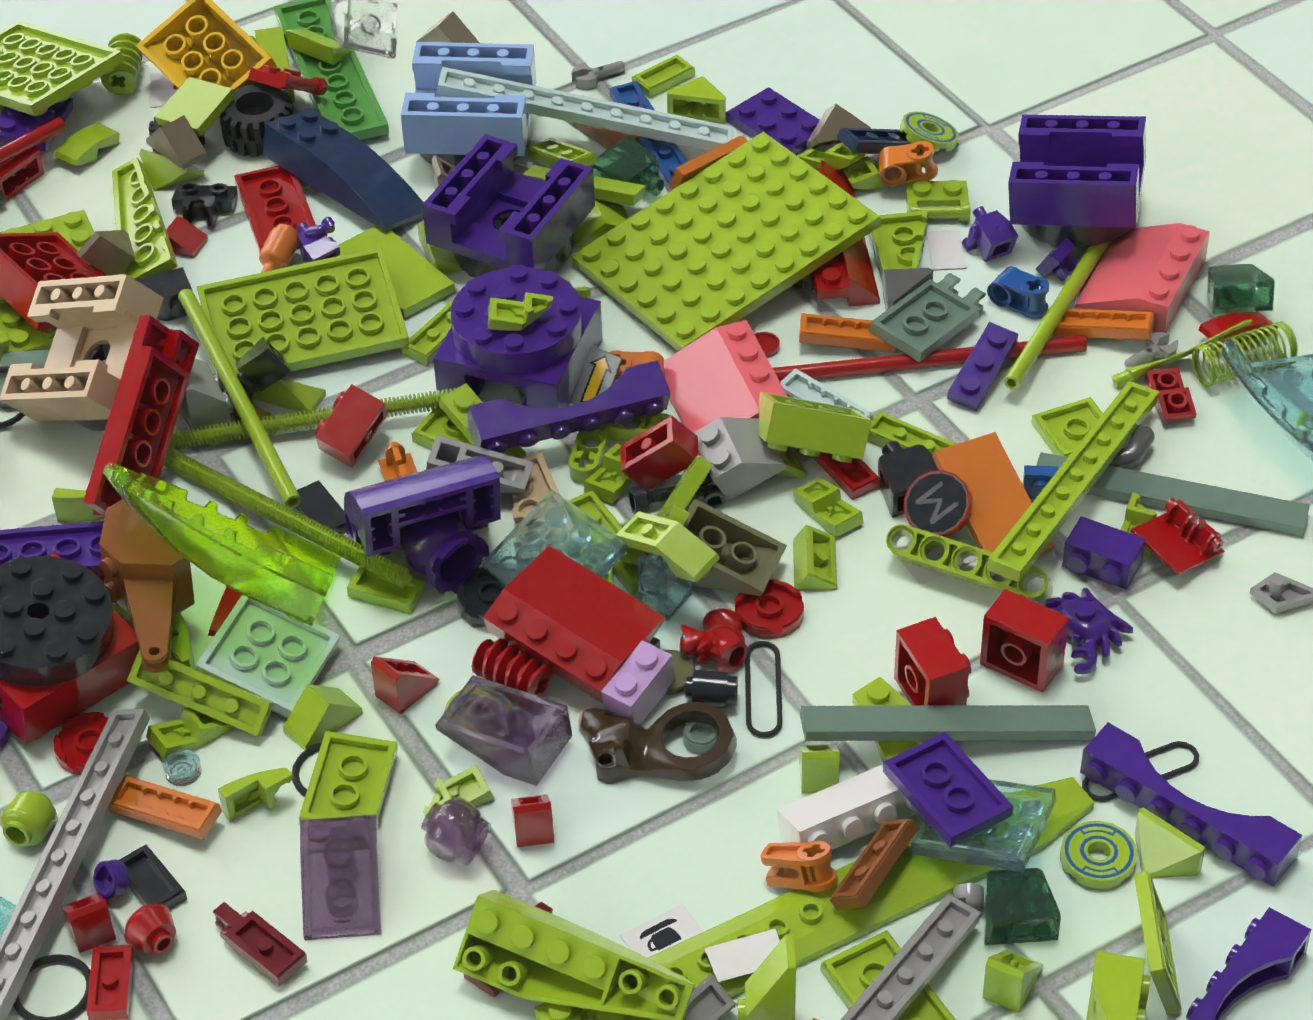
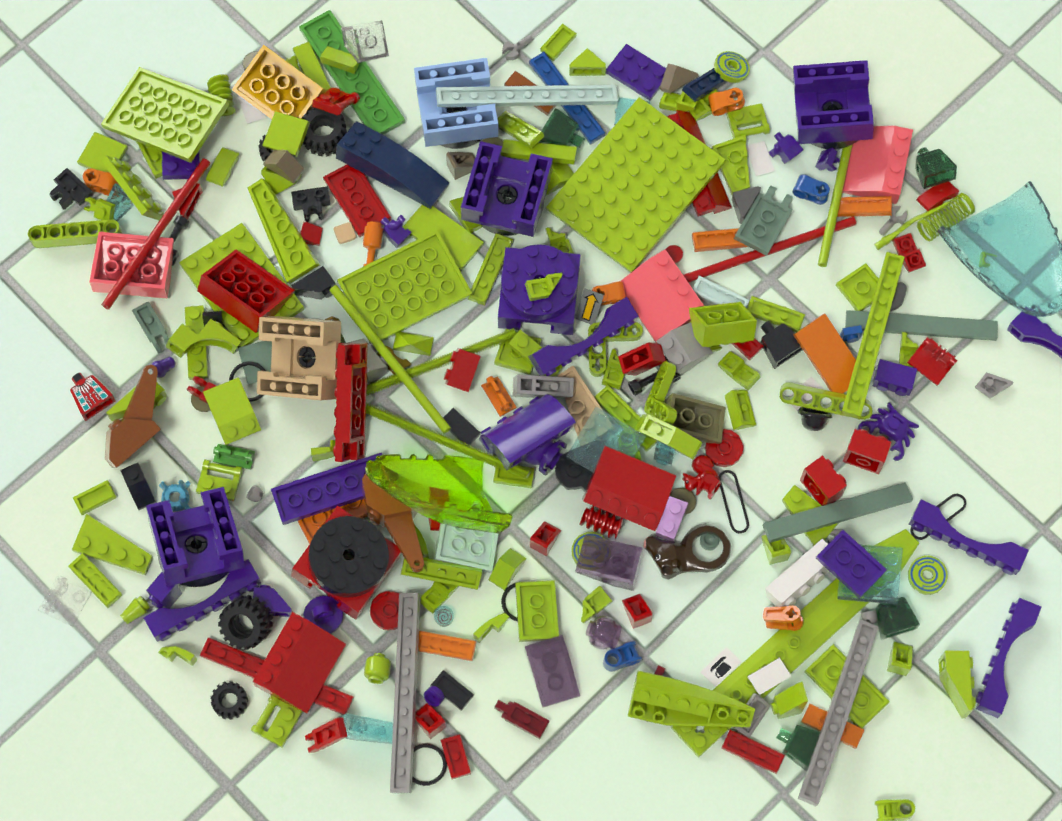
camera: 15 degrees left, 25 degrees up
dark tan slope [76,230,135,276] -> none
red cone [124,904,176,955] -> none
black slope [235,337,291,392] -> none
dark tan slope [416,11,479,43] -> none
orange plate [669,135,748,191] -> none
black brick [685,670,738,708] -> none
dark orange tile [830,819,919,910] -> none
black tile [904,470,973,538] -> none
dark purple plate [947,321,1019,412] -> none
lime slope [1134,807,1205,877] -> none
lime tile [1134,871,1182,1015] -> none
none -> tan piece [334,222,356,244]
none -> blue piece [603,641,643,672]
none -> black hat [797,407,833,431]

